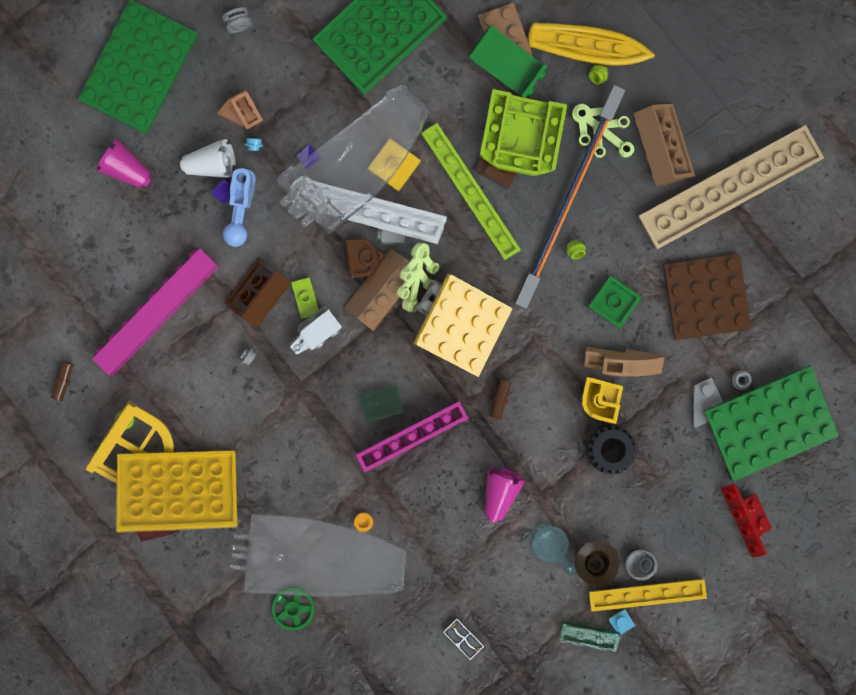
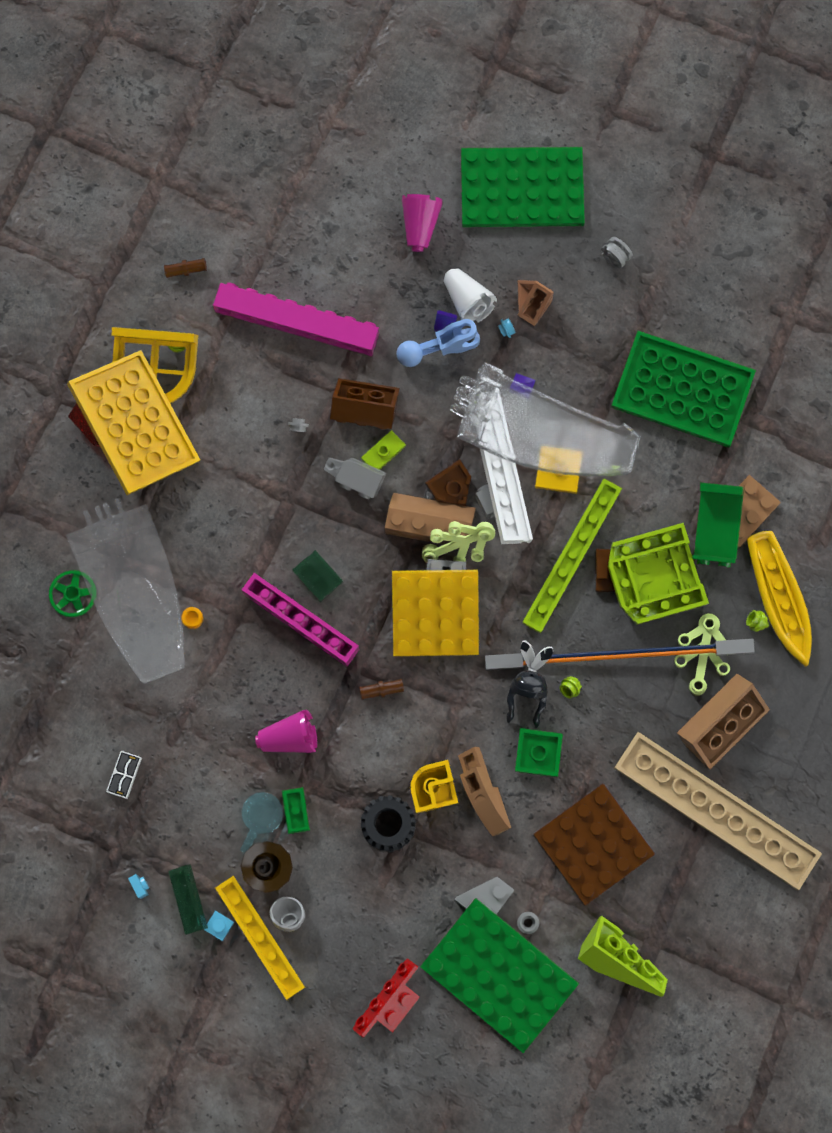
camera: 60 degrees right, 10 degrees down
none -> medium azure plate [128,874,149,899]
none -> green plate [282,787,310,834]
none -> black hair [507,641,553,728]
none -> lime wedge [578,916,668,997]

